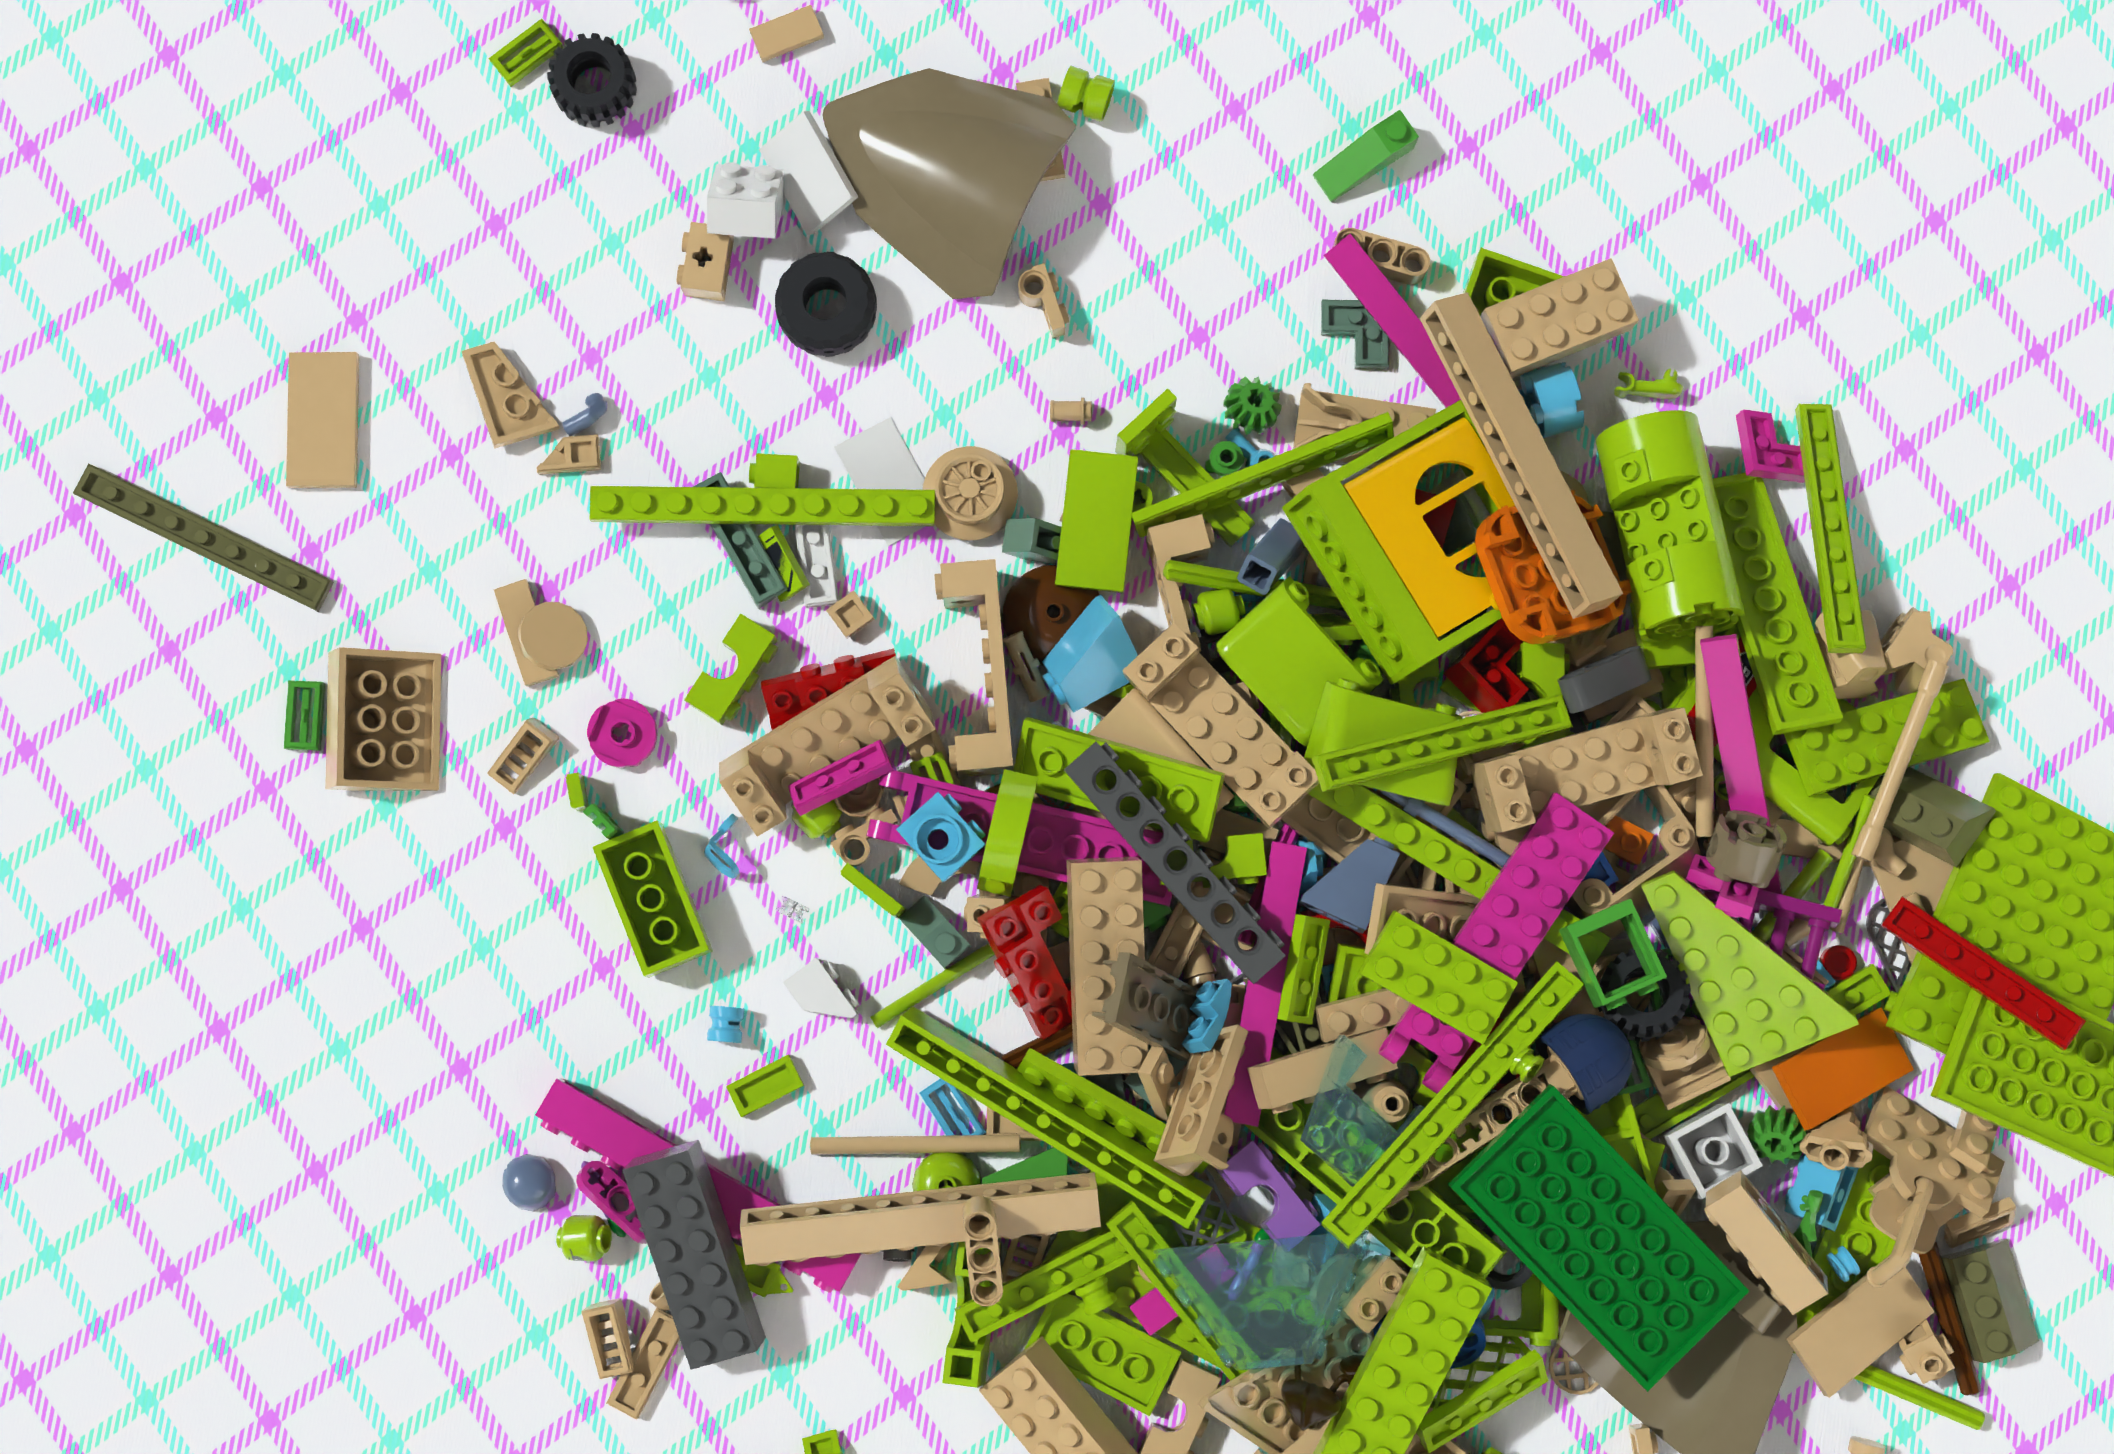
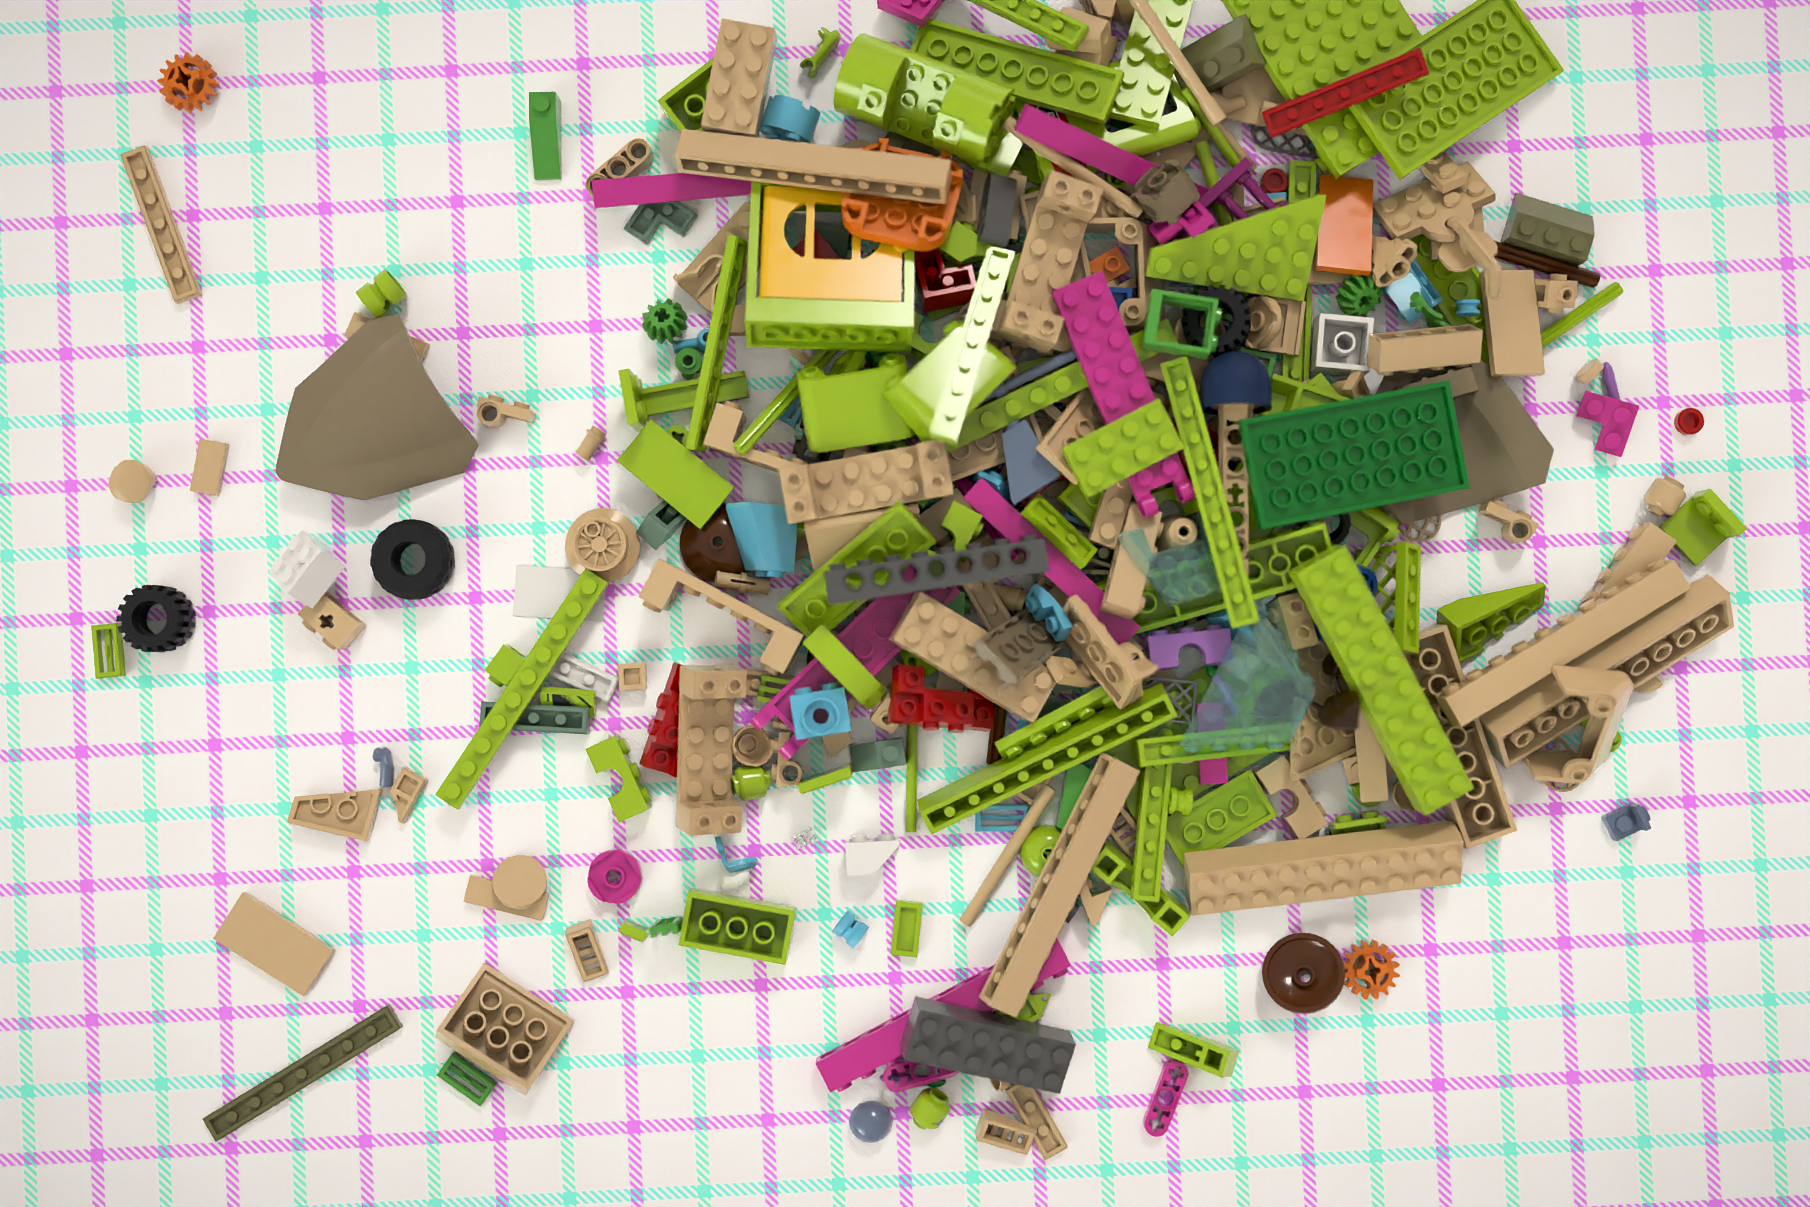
camera: 50 degrees left, 5 degrees up
white tile [758,111,858,235] -> none
dark pink tile [788,739,894,816] -> none
tan beam [963,1196,1003,1306] -> none
lime head [1192,589,1246,635] -> none
sand blue piece [1237,518,1305,595] -> none
lime bush [1510,1047,1544,1083] -> none
tan tile [1944,1197,2016,1248] -> none

